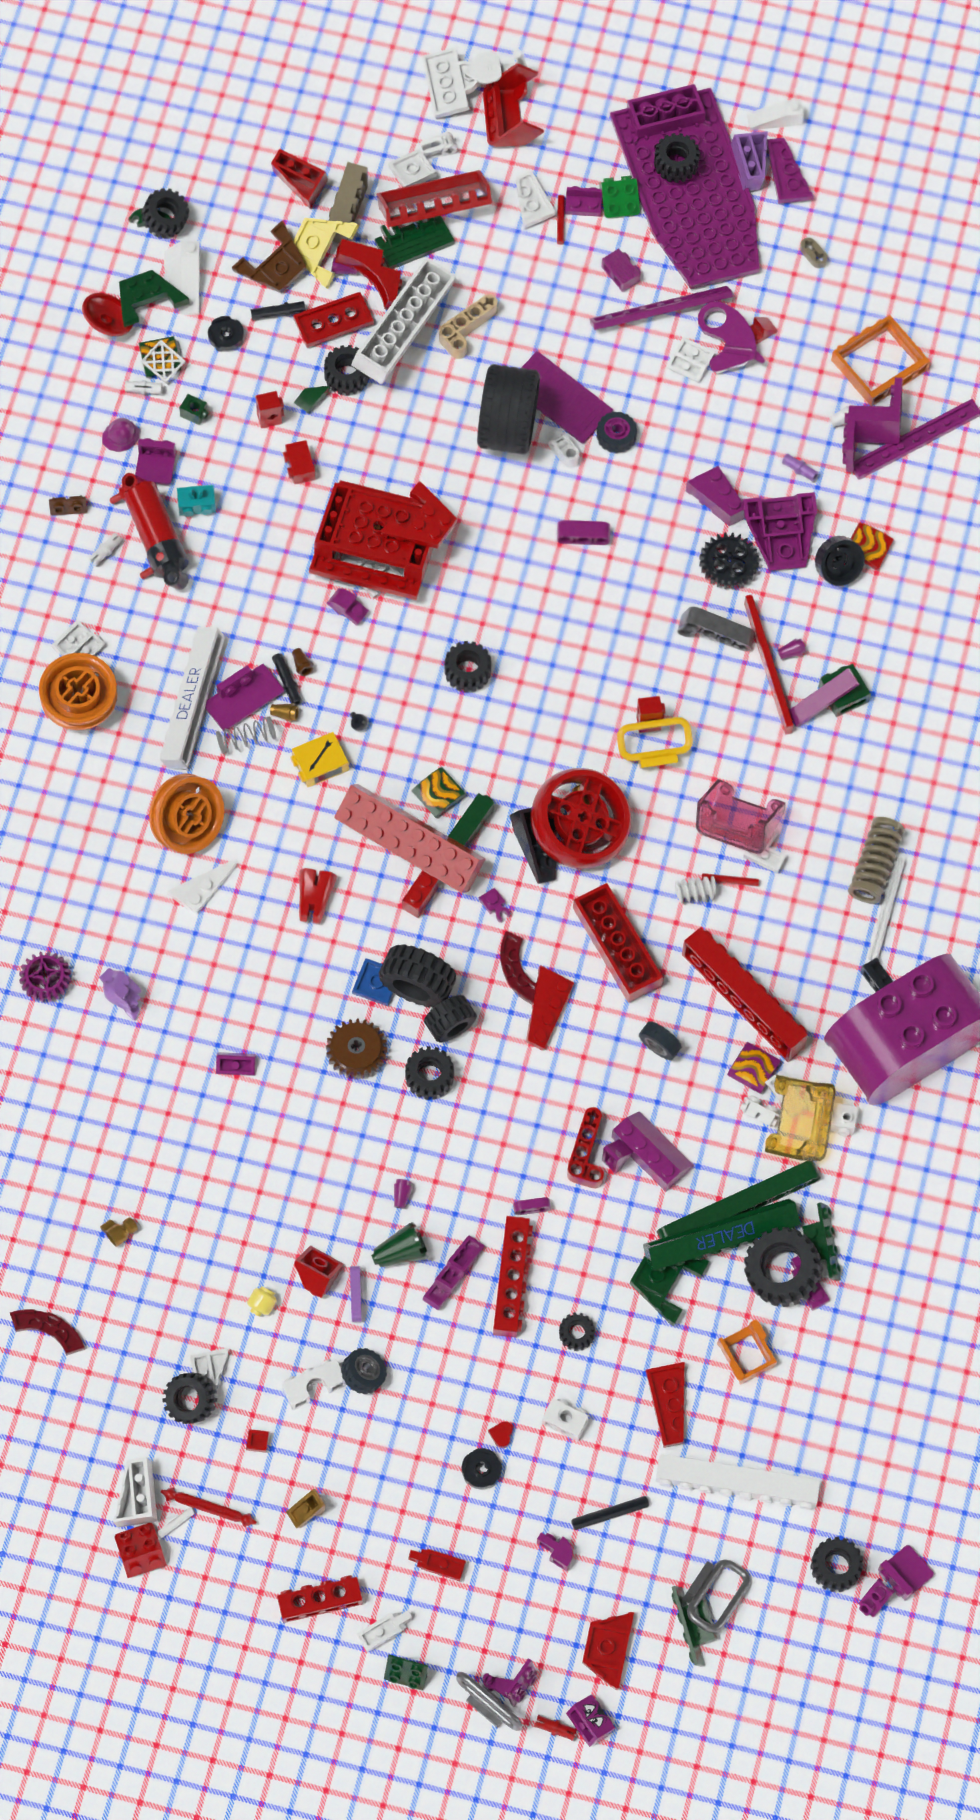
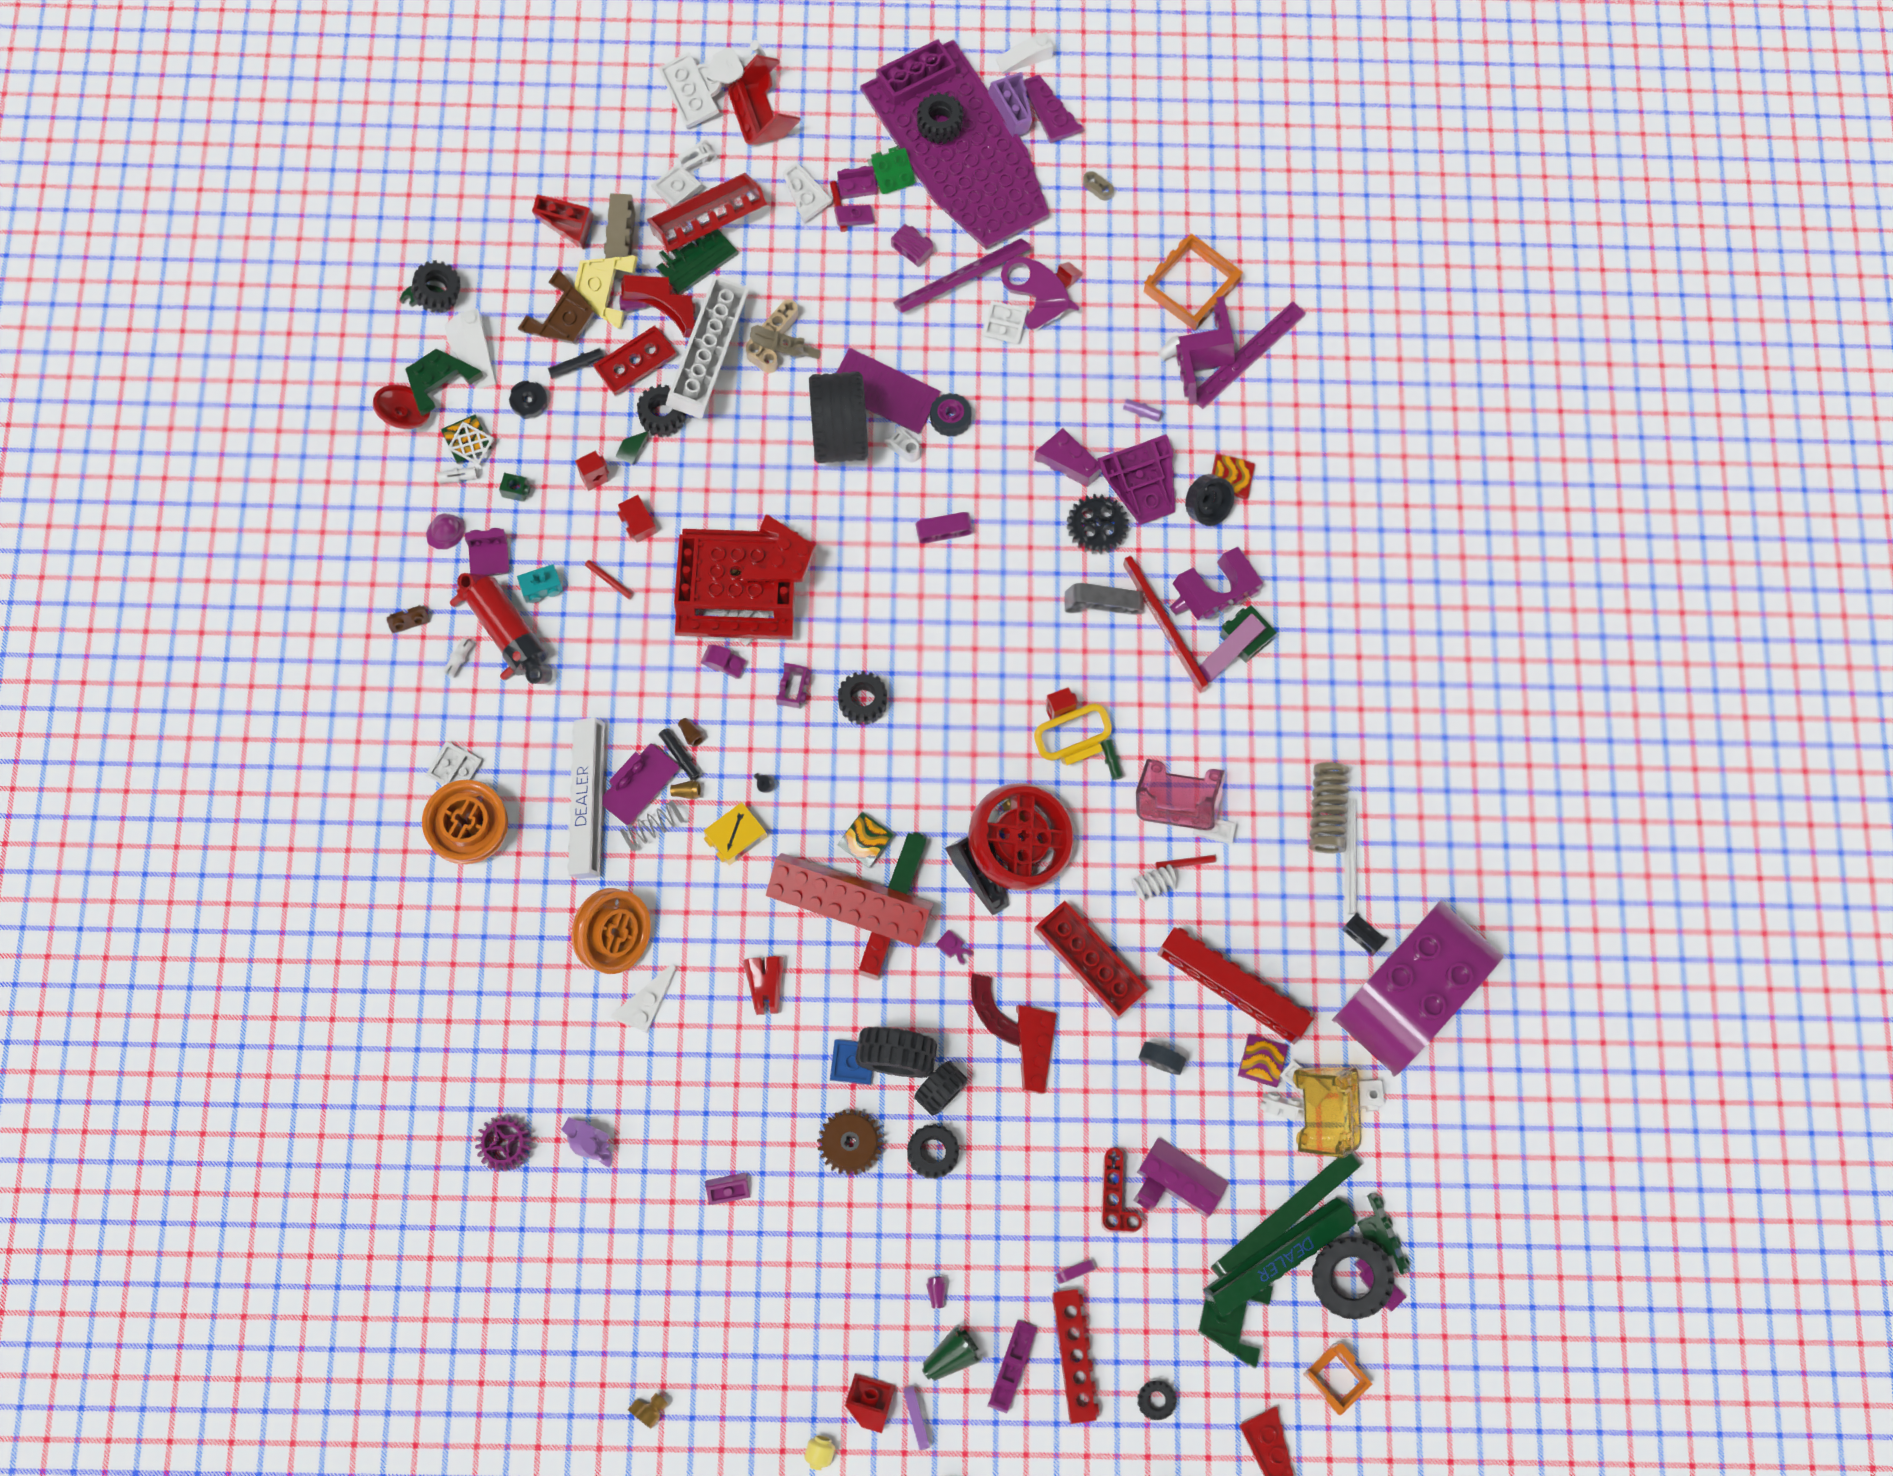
camera: 15 degrees left, 5 degrees up
none -> red bar [584,560,634,600]
none -> dark tan piece [750,325,820,359]
none -> magenta window [776,662,811,709]
none -> magenta plate [834,205,874,226]
none -> dark green pin [1100,739,1124,781]
none -> magenta arch [1172,547,1264,621]

